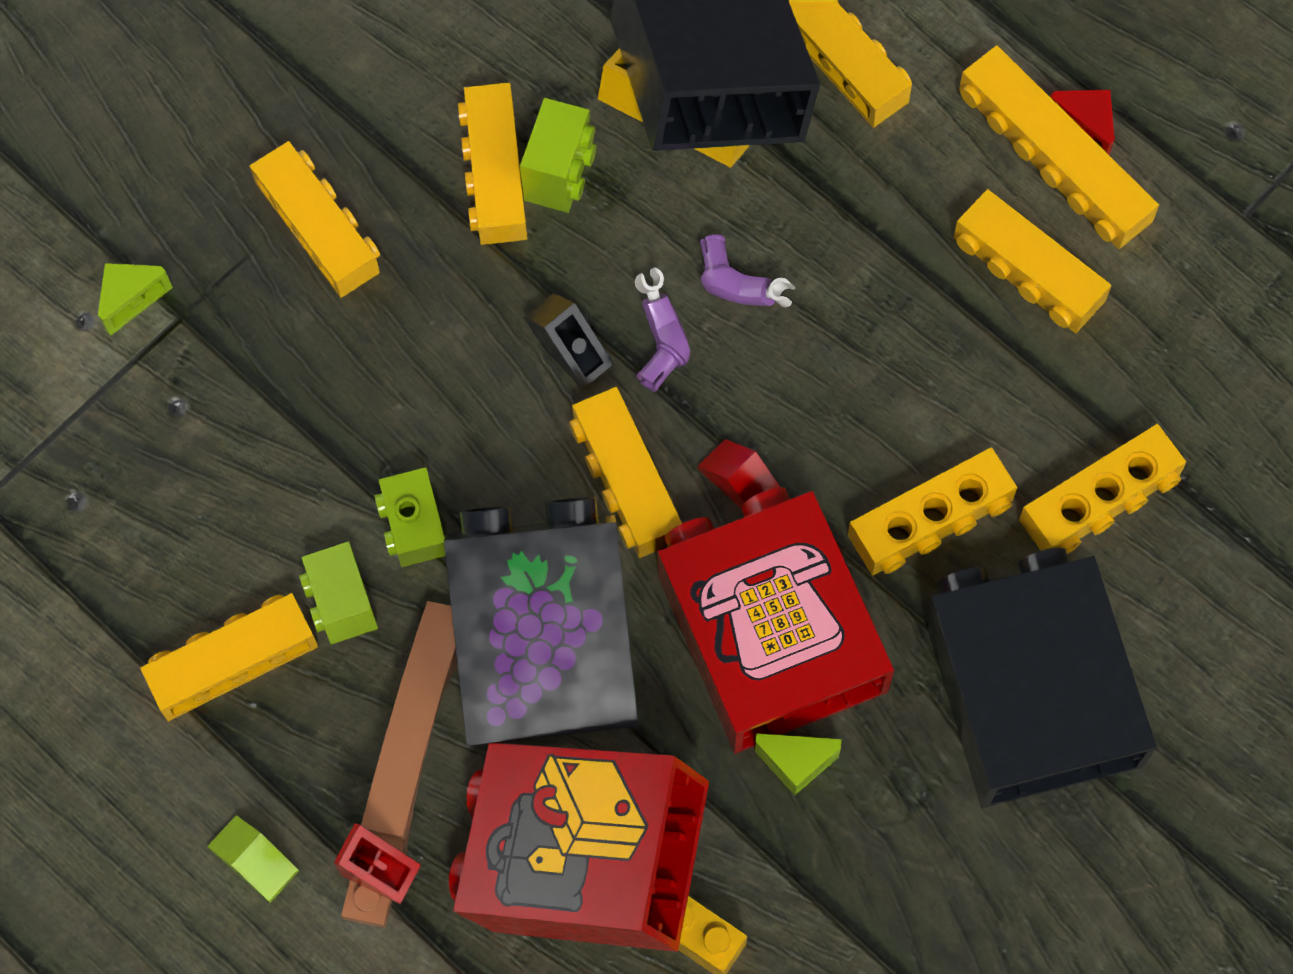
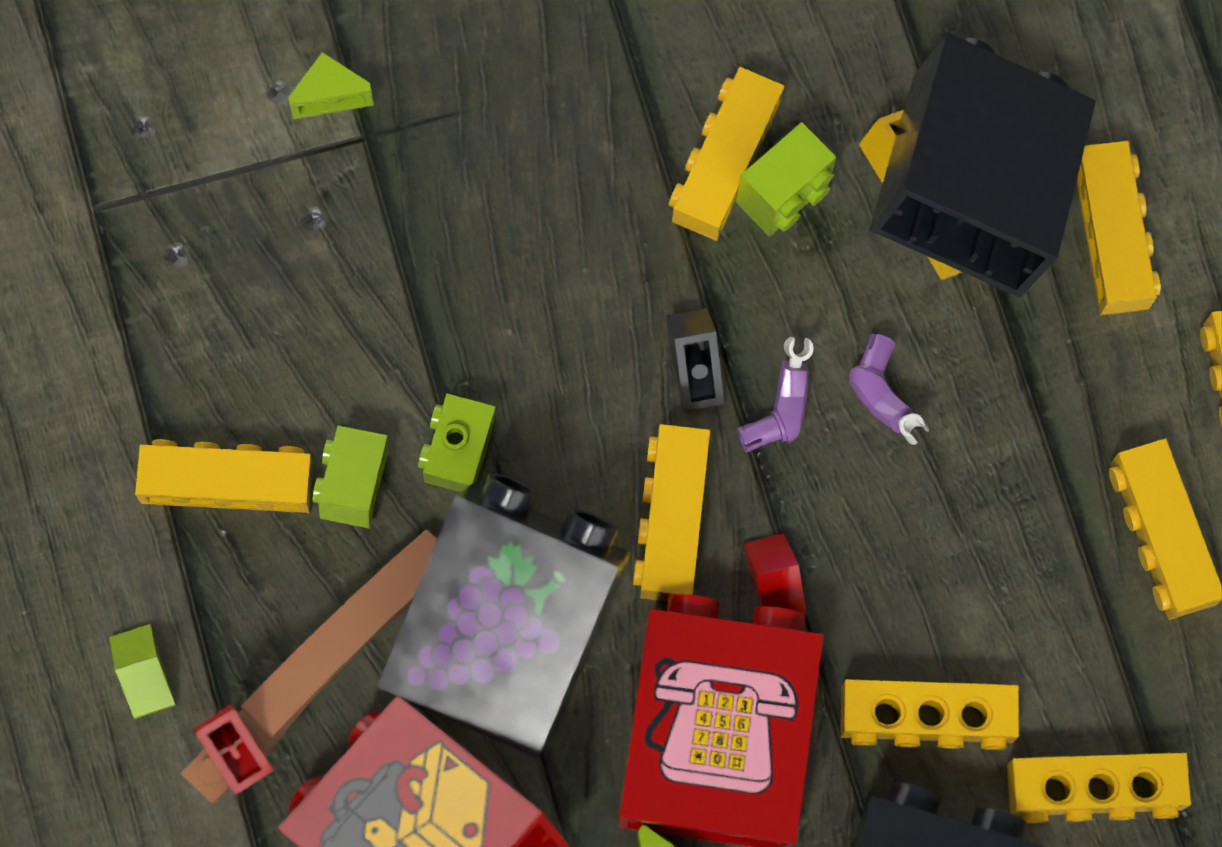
camera: 25 degrees right, 5 degrees up
yellow brick [250,141,380,298] -> none

